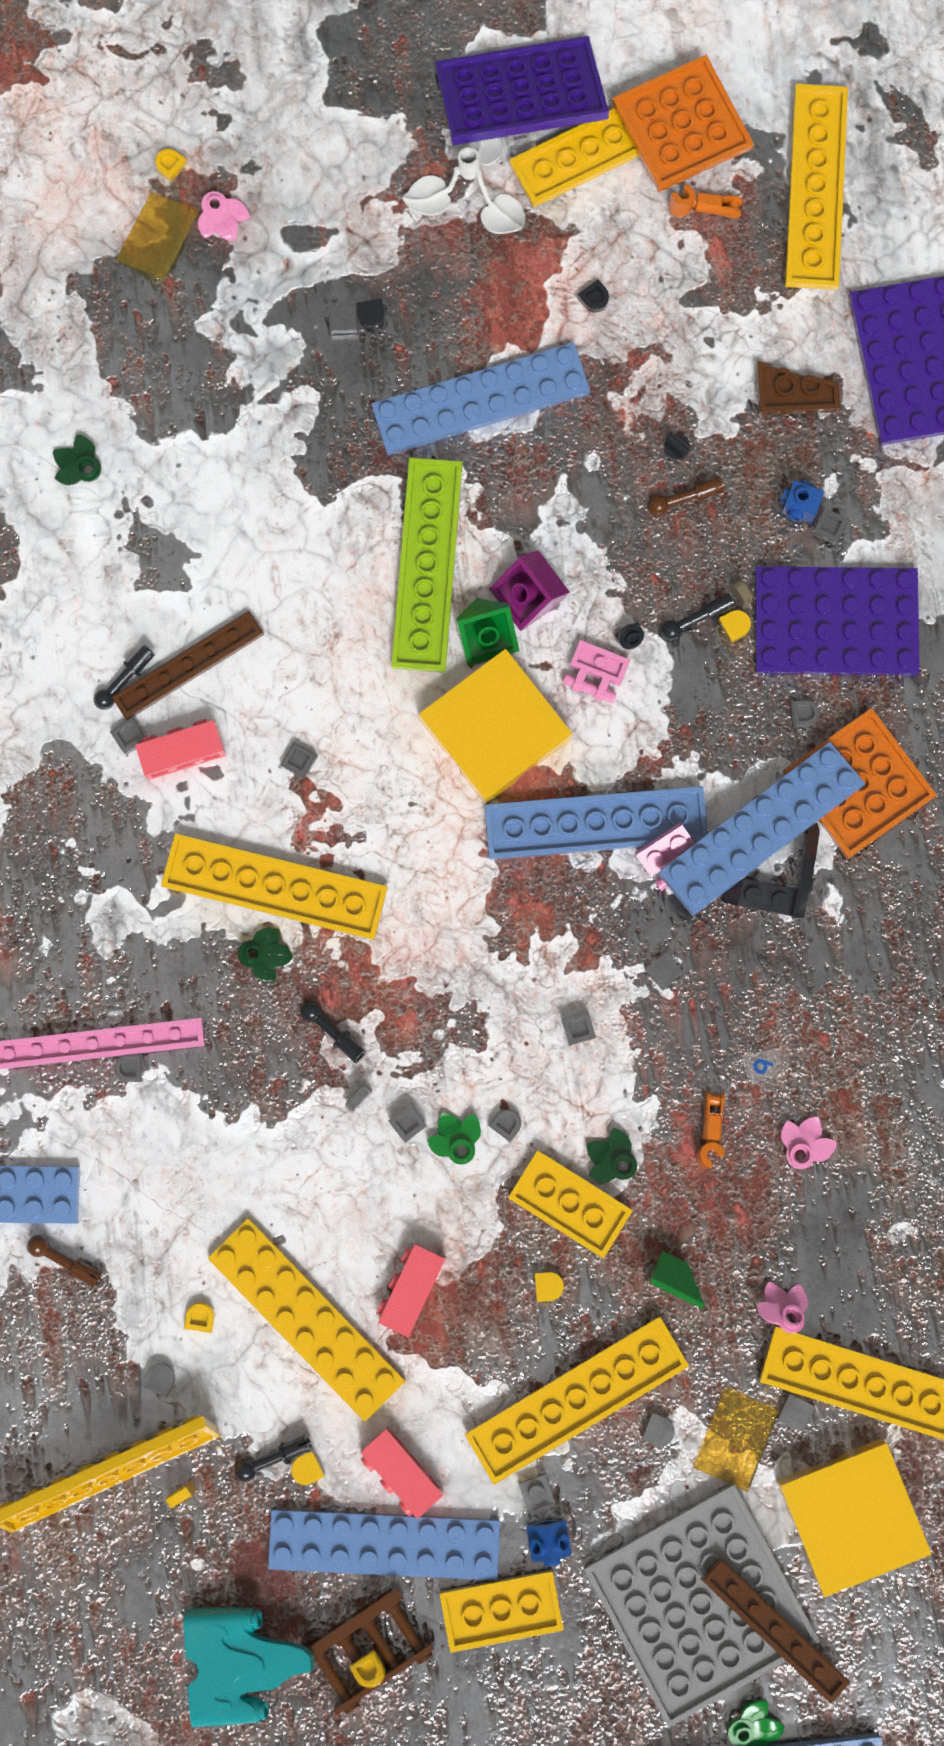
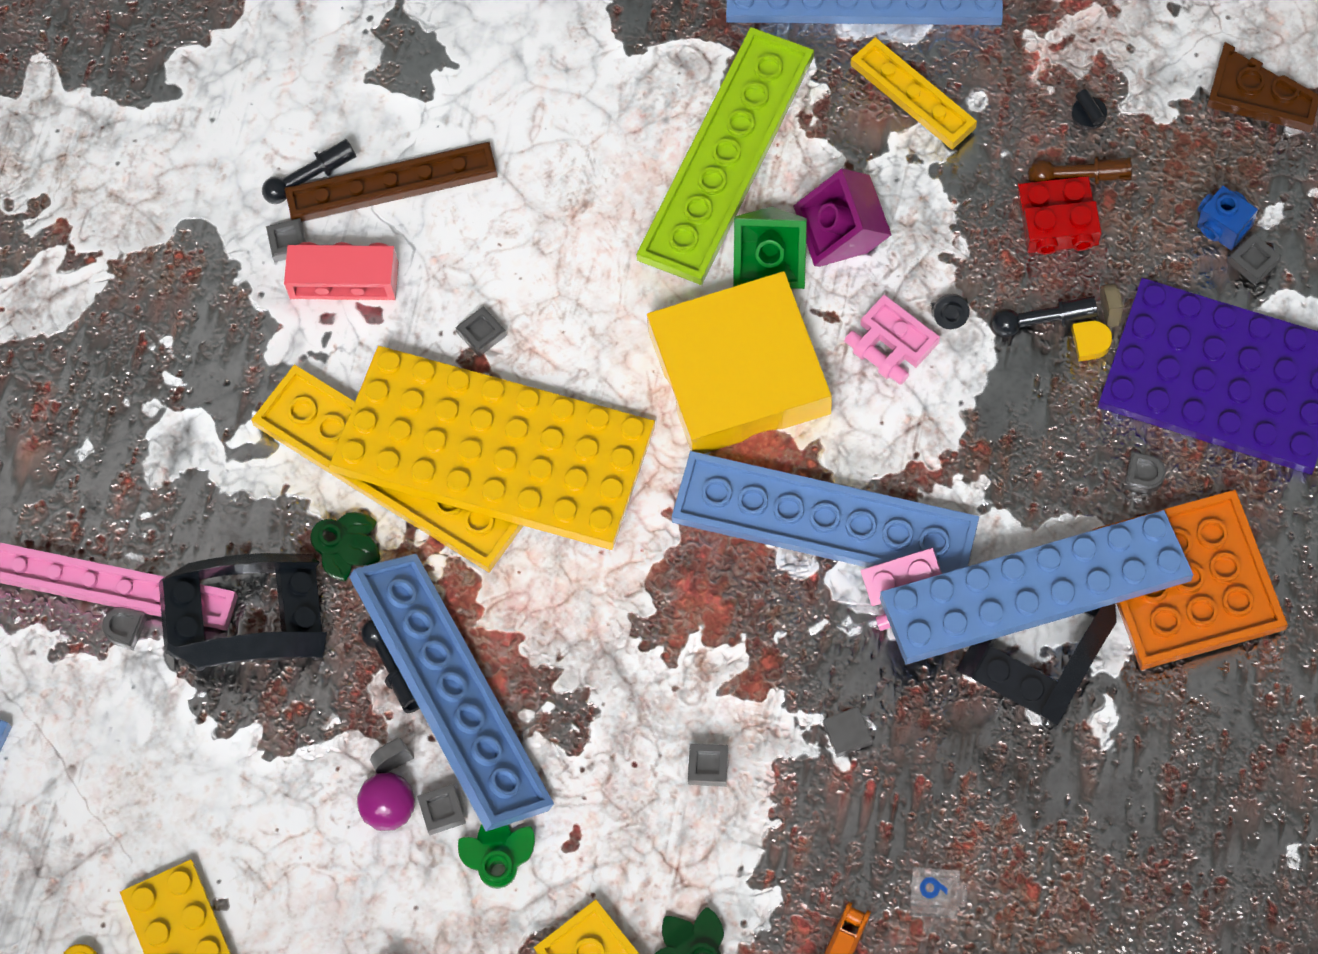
camera: 25 degrees right, 15 degrees down
flat silver tile [488,1109,522,1142] -> none
none -> black wedge [159,553,327,671]
none -> yellow plate [329,345,655,550]
none -> medium blue plate [349,554,554,832]
none -> magenta hair [357,772,415,831]
none -> yellow plate [851,37,977,150]
none -> red plate [1017,176,1101,255]

